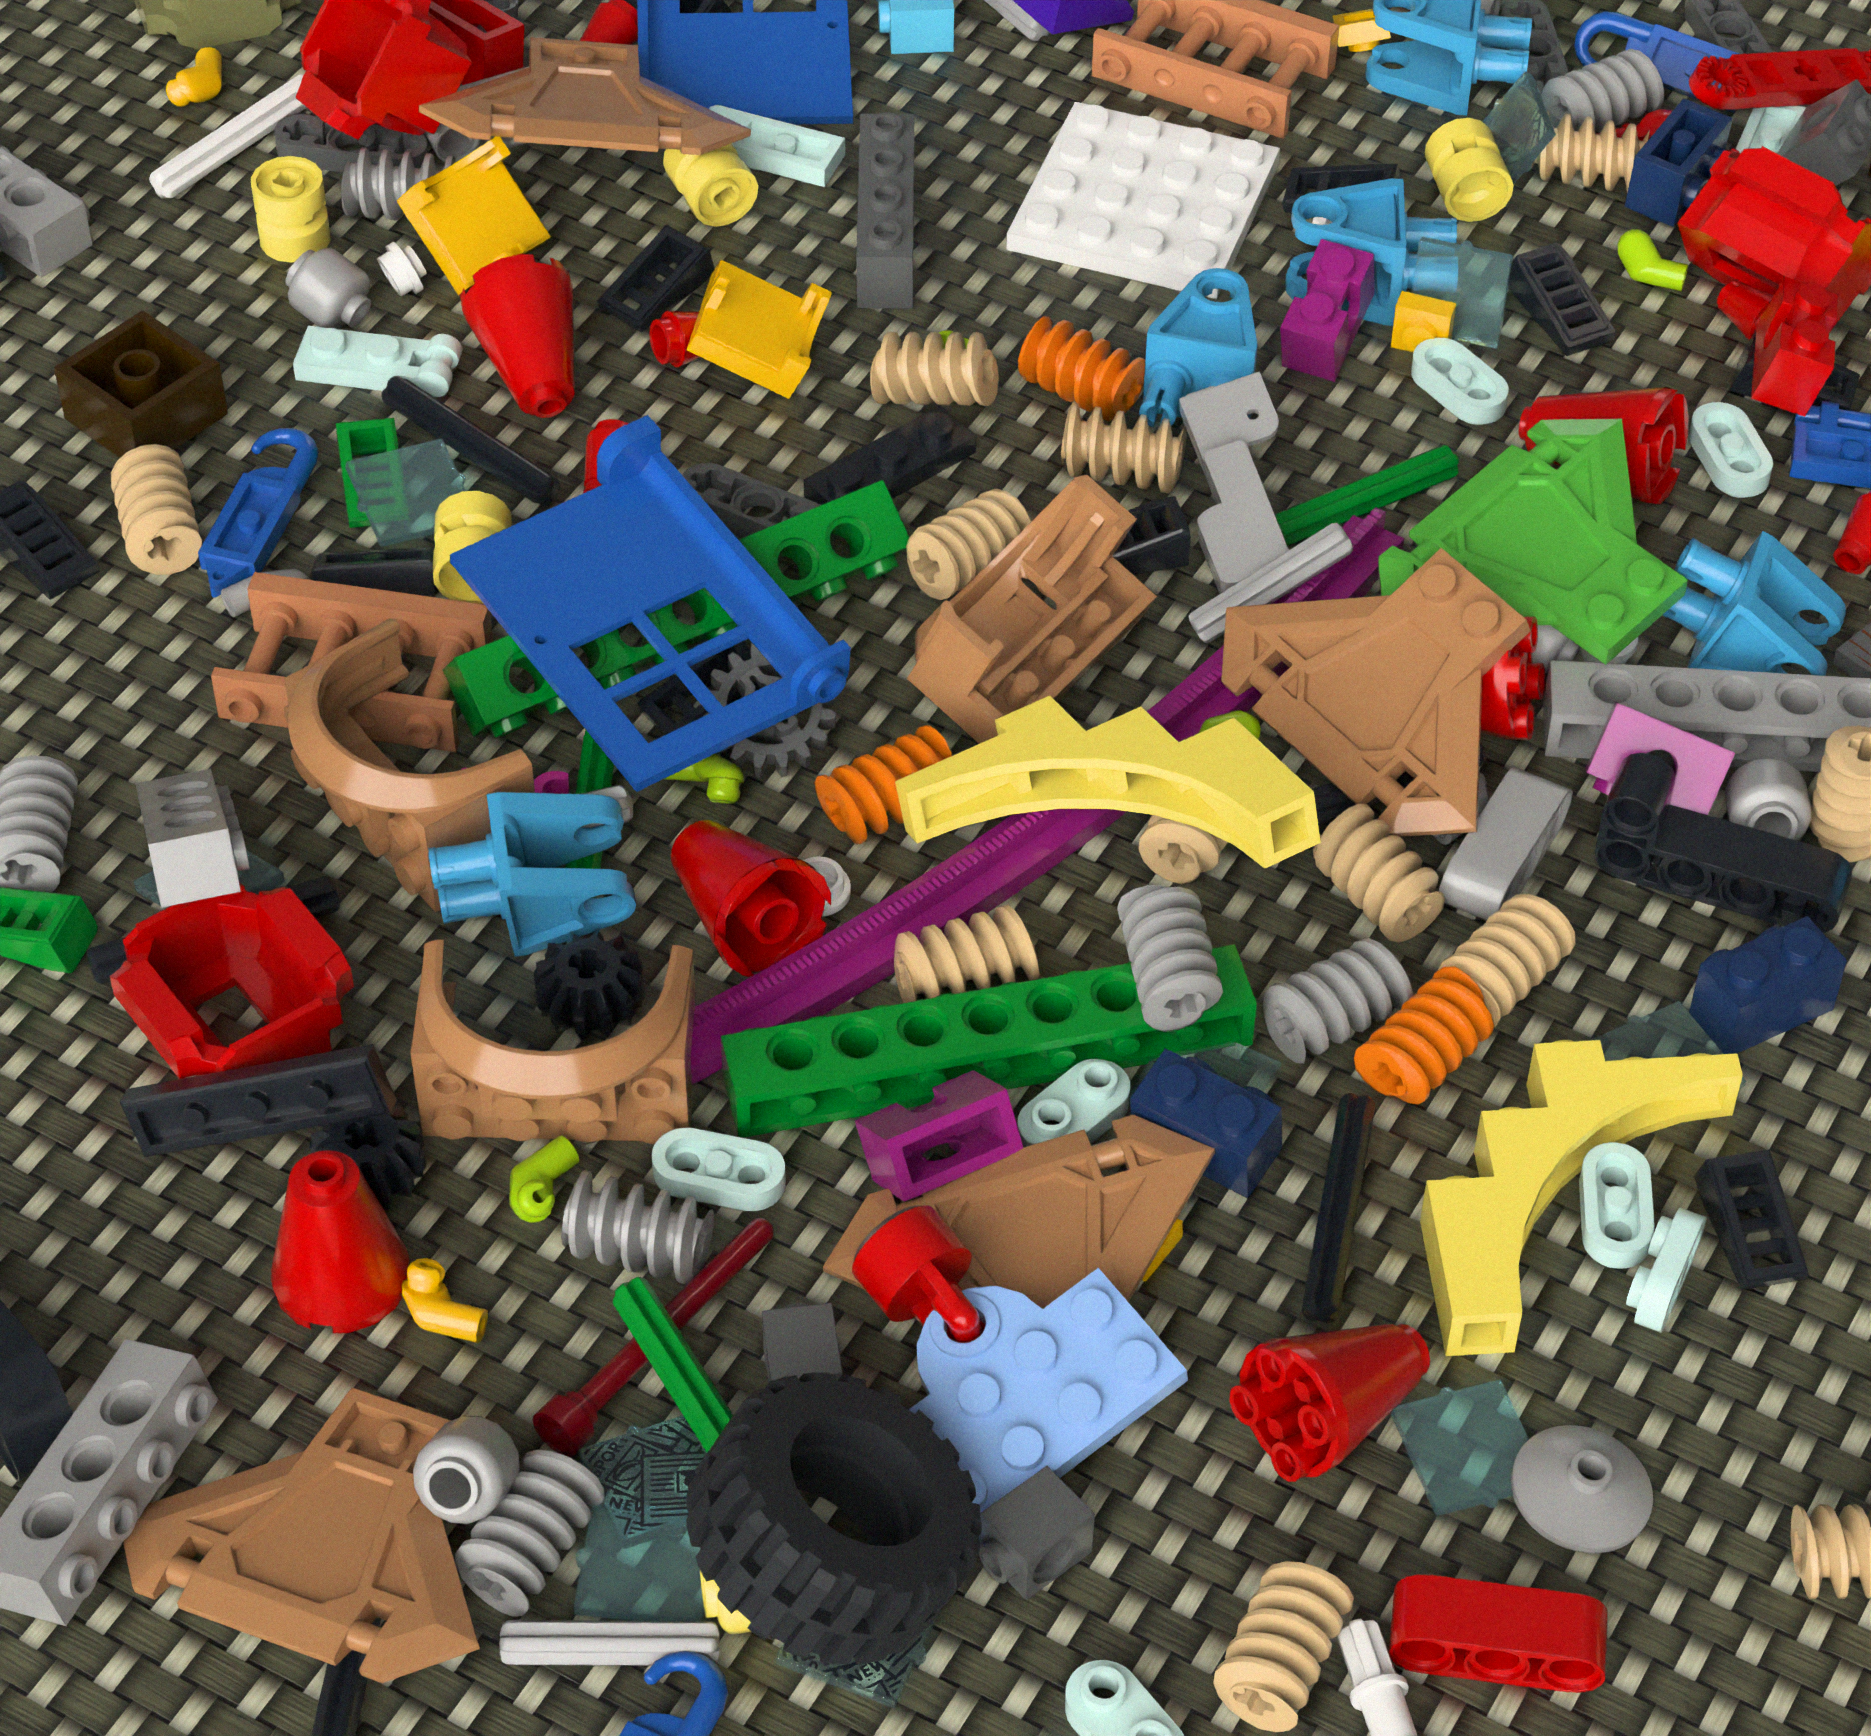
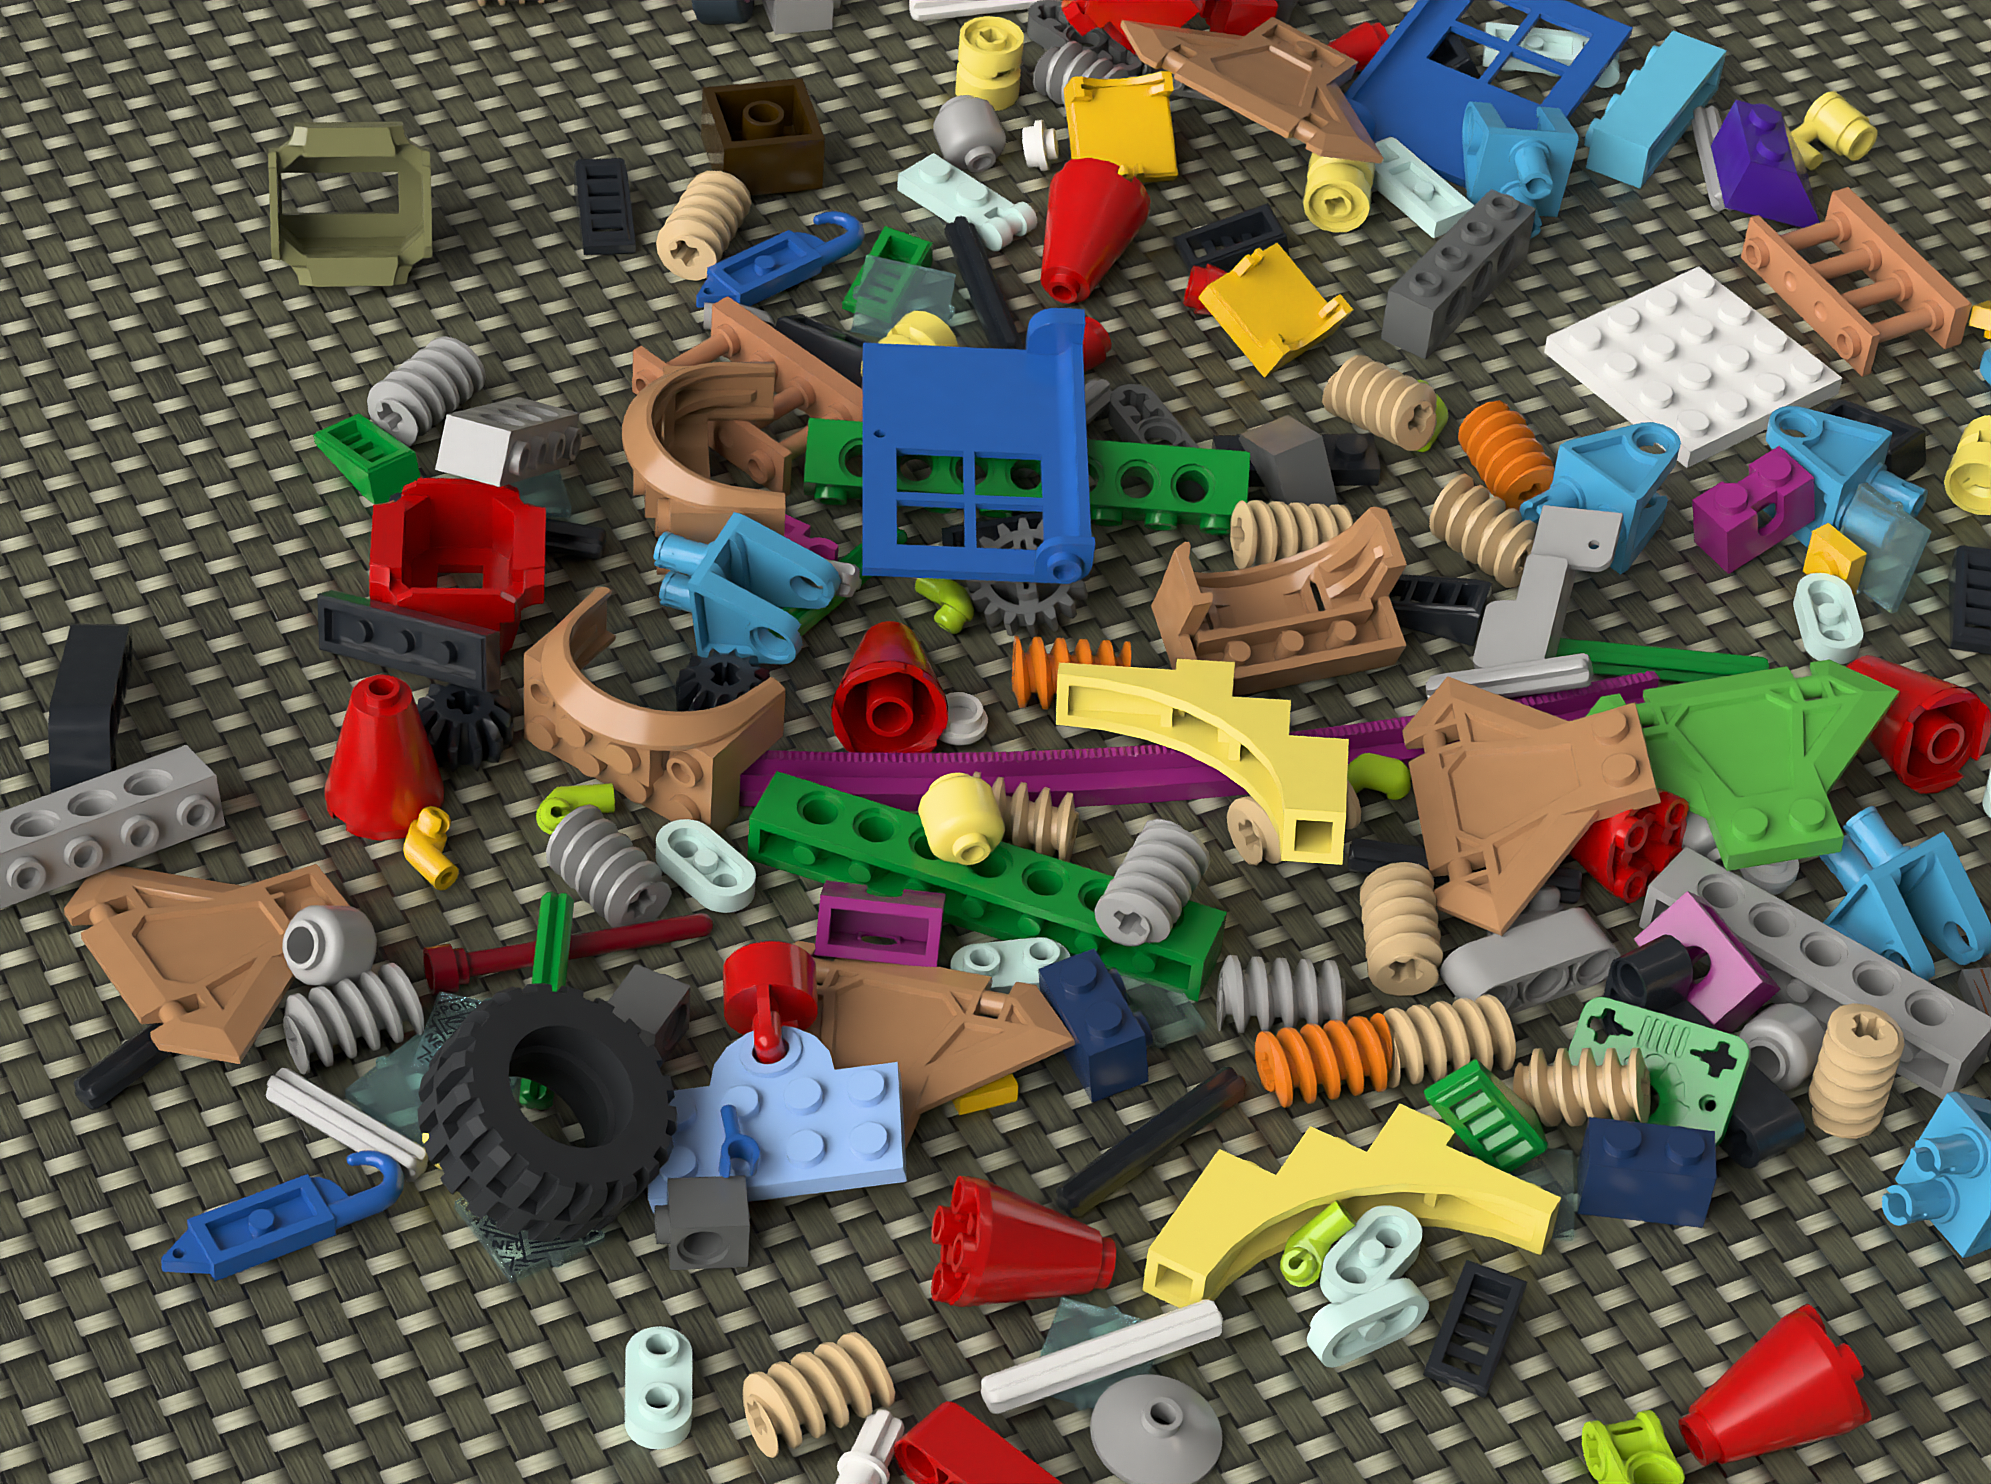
camera: 30 degrees right, 5 degrees down
none -> blue hand [718,1104,760,1178]
none -> light yellow head [918,772,1005,865]
none -> white axle [981,1299,1223,1414]
none -> dark grey slope [1239,415,1338,507]
none -> lime arm [1280,1200,1356,1287]
none -> green slope [1424,1059,1548,1173]
none -> dark azure piece [1462,101,1579,239]
none -> tan piece [1513,1047,1651,1127]
none -> axle [1568,997,1751,1147]

